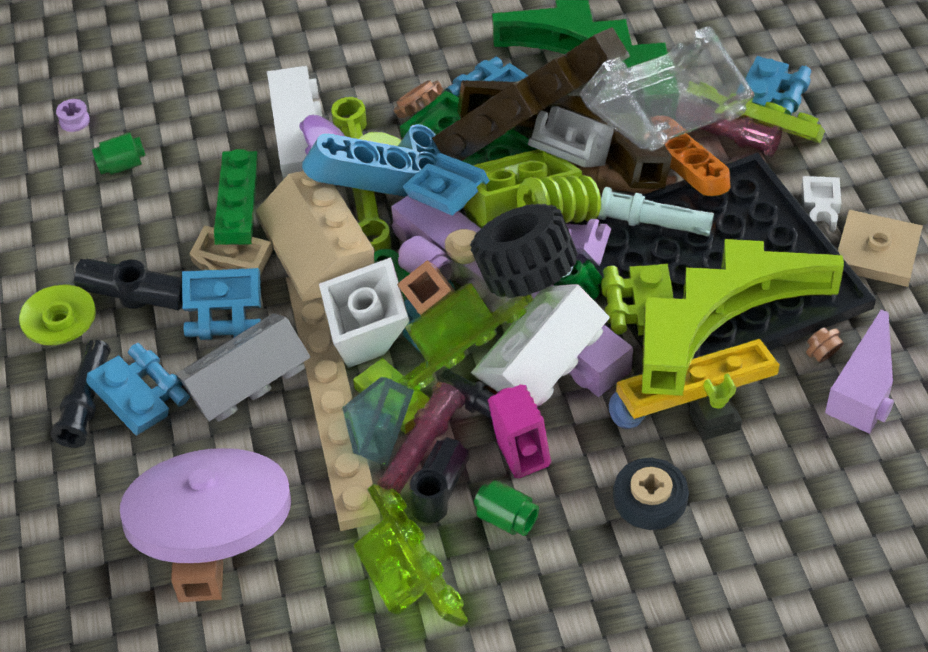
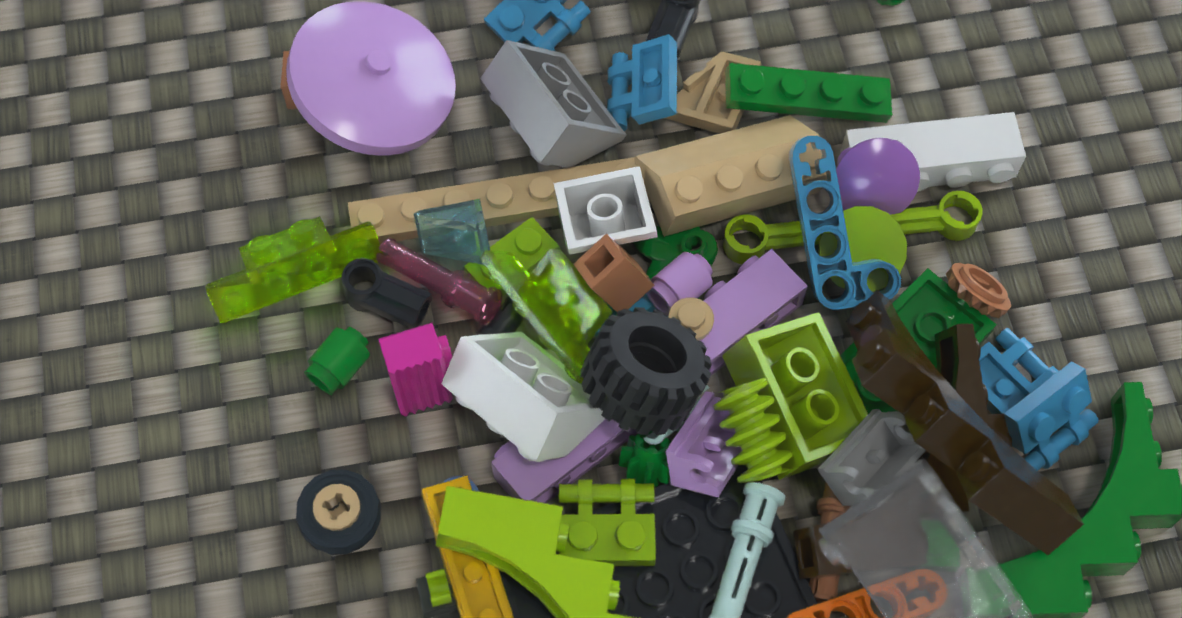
camera: 90 degrees right, 15 degrees up
dark azure plate [403,153,490,216] -> none
none -> dark azure plate [1004,361,1099,471]

